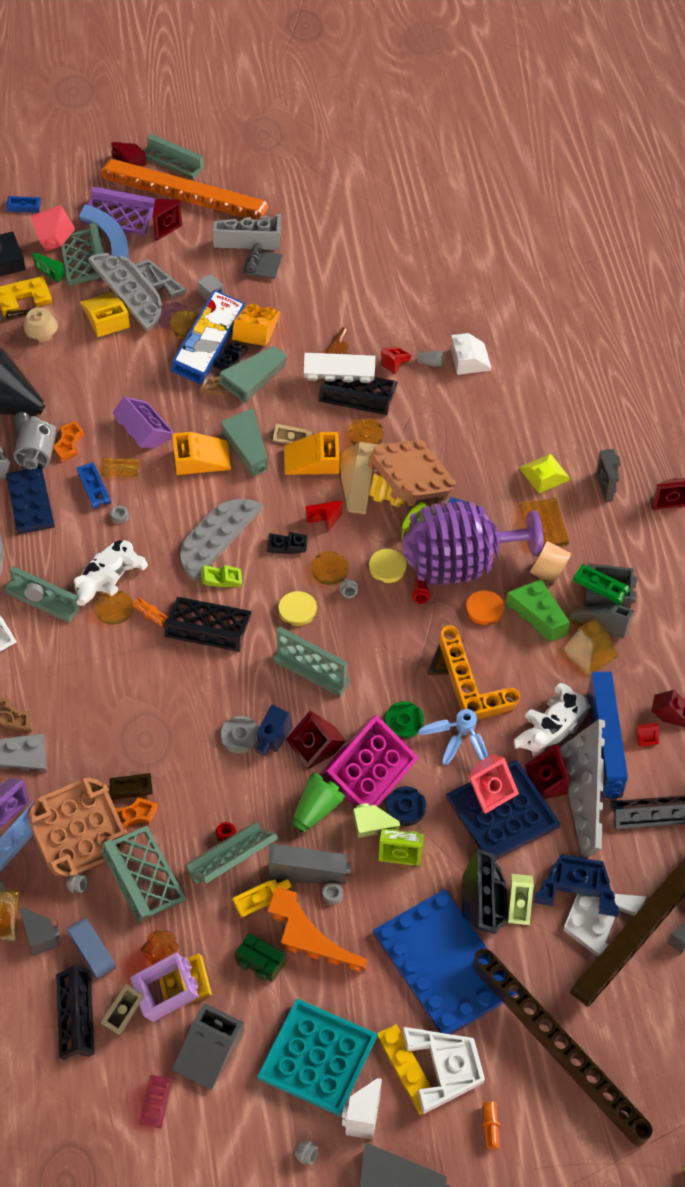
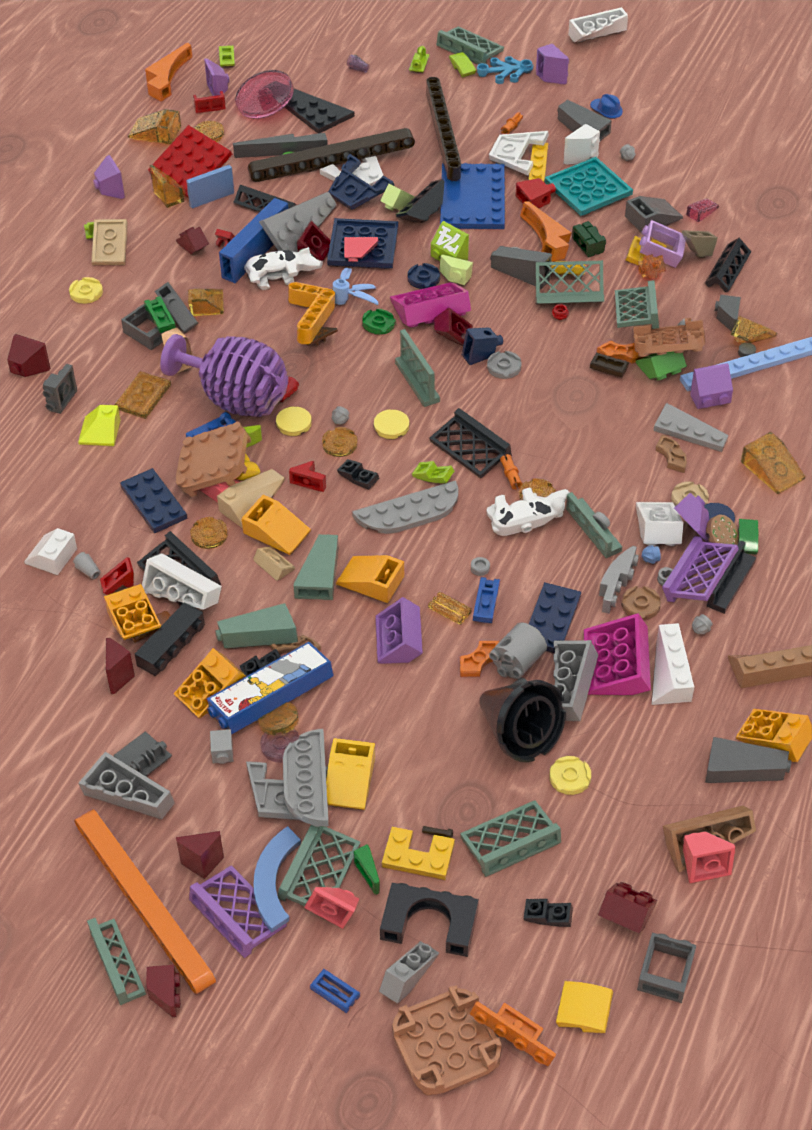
camera: 145 degrees left, 5 degrees down
tan cone [23,307,58,342] -> none
sand blue beam [66,917,116,980] -> none
bright green cone [291,772,345,833] -> none
bright green wedge [506,579,570,642] -> none
none -> light orange slope [104,584,161,640]
none -> dark red slope [105,638,135,694]
none -> dark blue plate [120,468,188,534]
none -> black brick [135,602,205,676]
none -> red torso [515,178,556,209]

